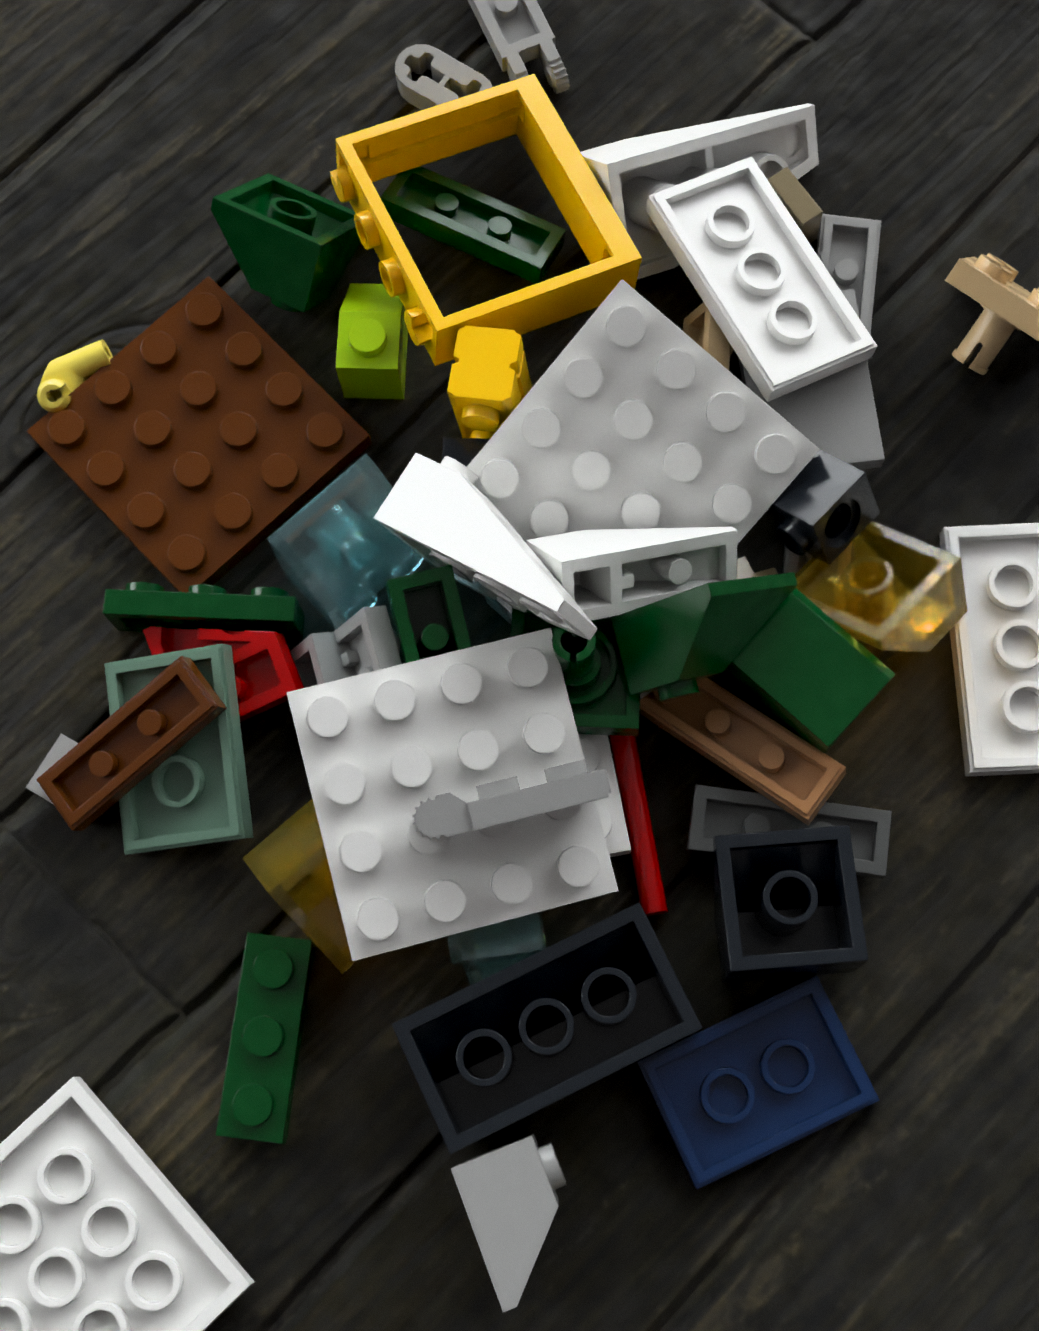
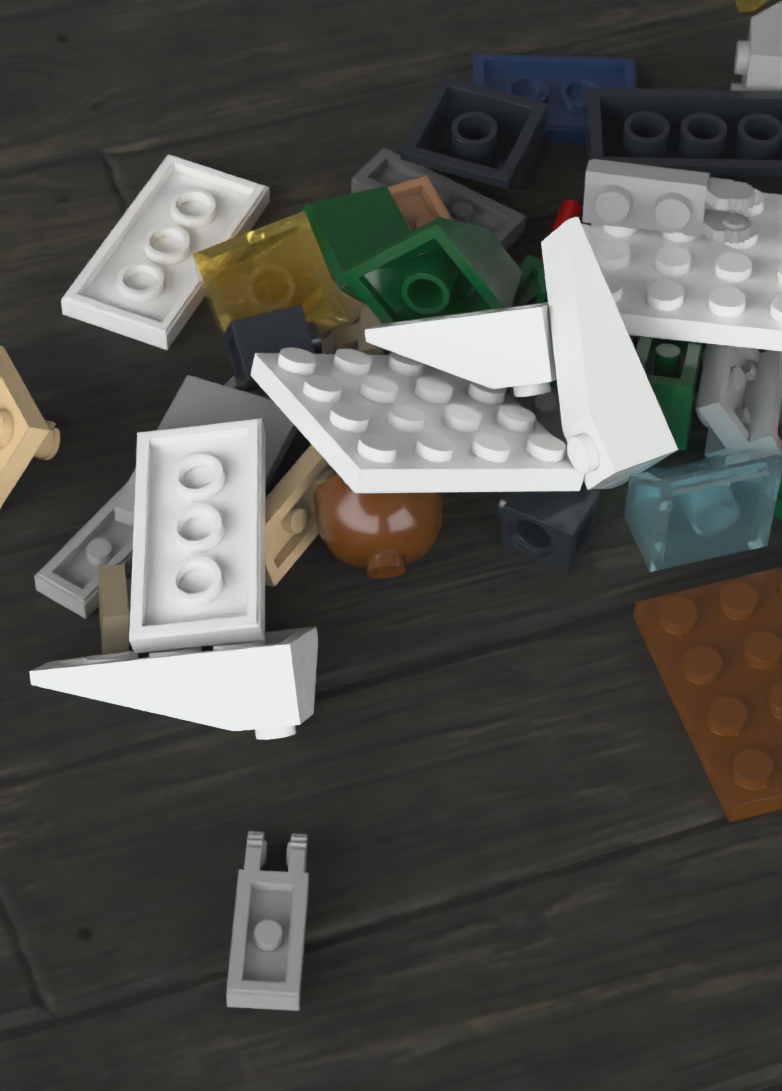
camera: 160 degrees left, 25 degrees down
dark green slope [210,173,361,312] -> none
yellow window [330,74,642,366] -> none
lime slope [336,283,408,399] -> none
dark green plate [380,166,566,284] -> none
light grey beam [395,44,493,110] -> none
yellow brick [447,325,532,439] -> none

